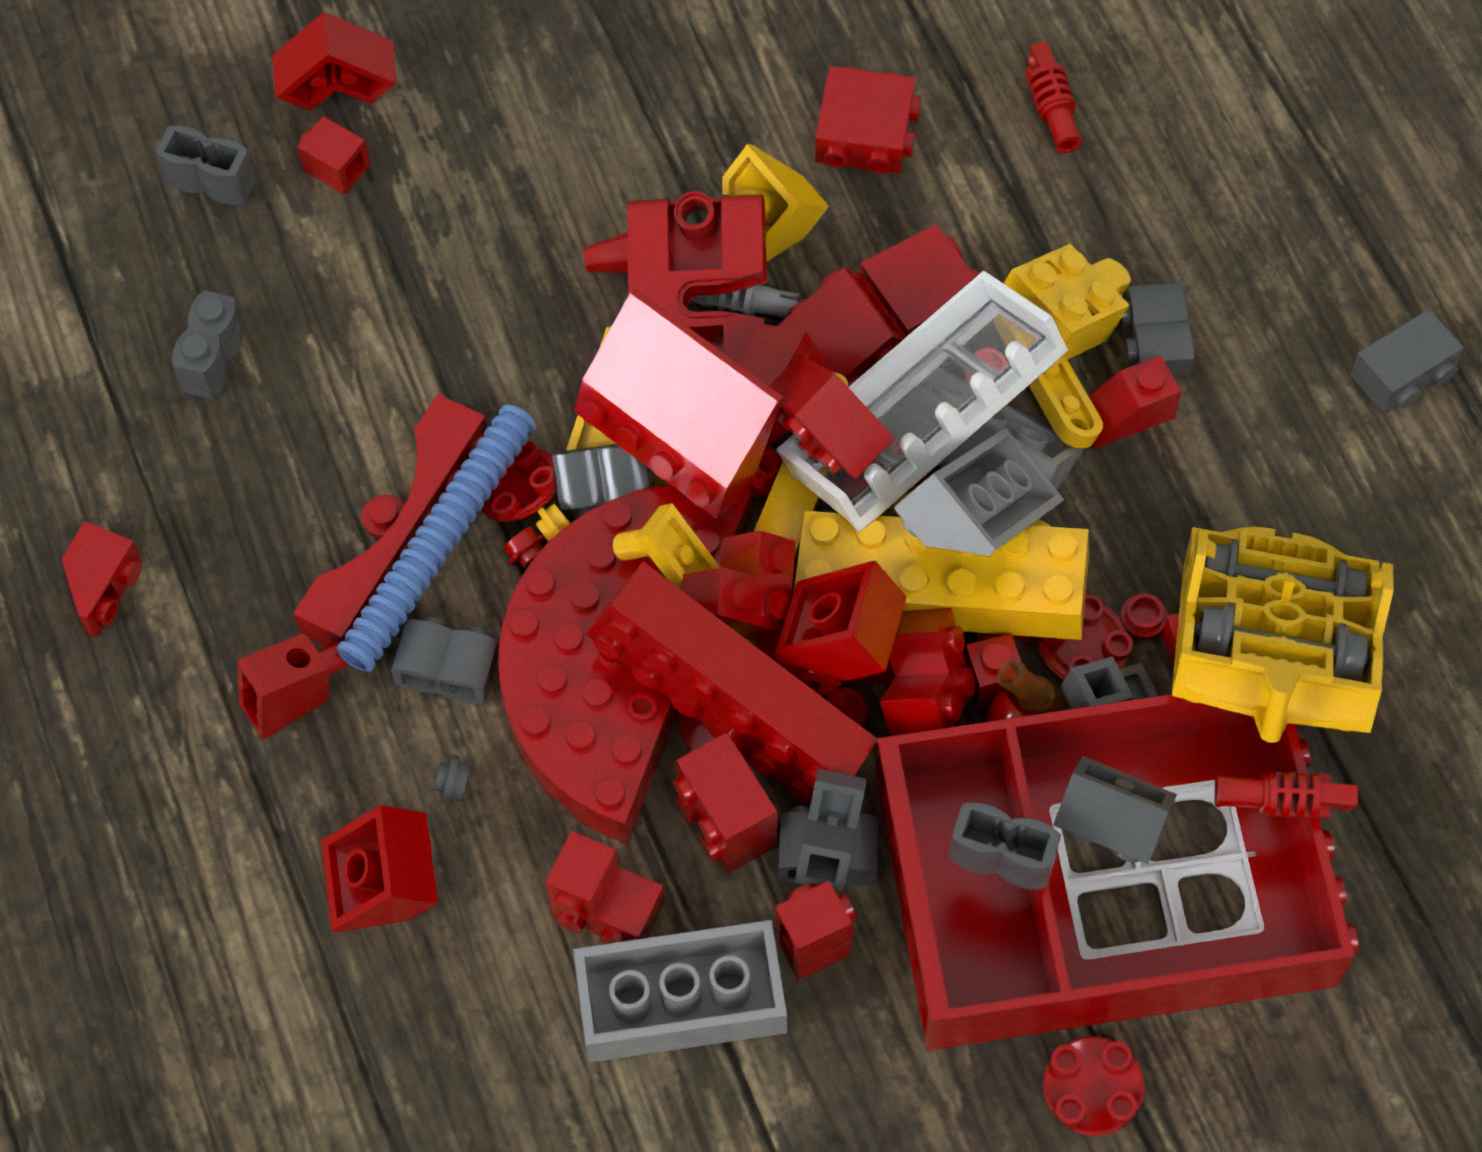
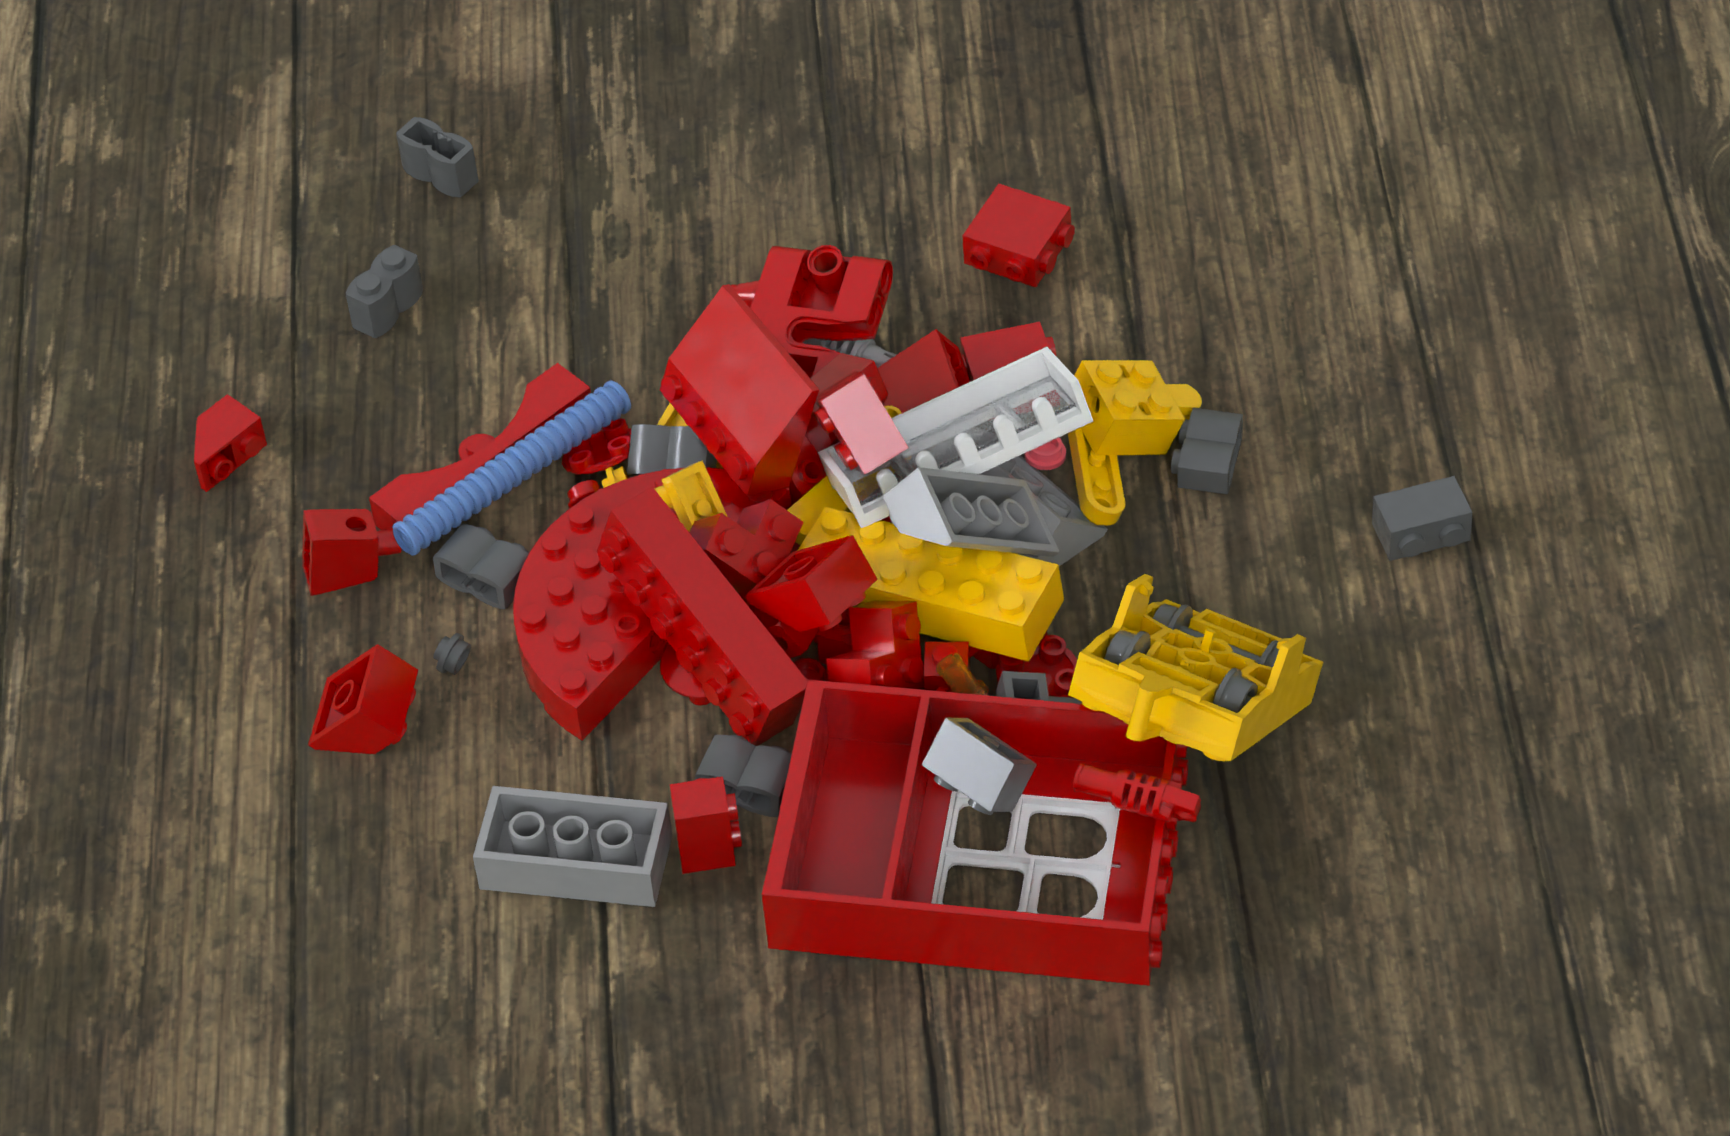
camera: 20 degrees right, 15 degrees down
red brick [272,12,397,111] -> none
red brick [297,116,371,195] -> none
red brick [545,831,665,944] -> none
red brick [673,733,778,874] -> none
yellow slope [722,144,829,261] -> none
dark grey brick [795,769,867,892] -> none
dark grey brick [949,803,1061,890] -> none
red hinge [1025,42,1082,153] -> none
red dish [1043,1036,1145,1136] -> none
red slope [1089,355,1181,450] -> none

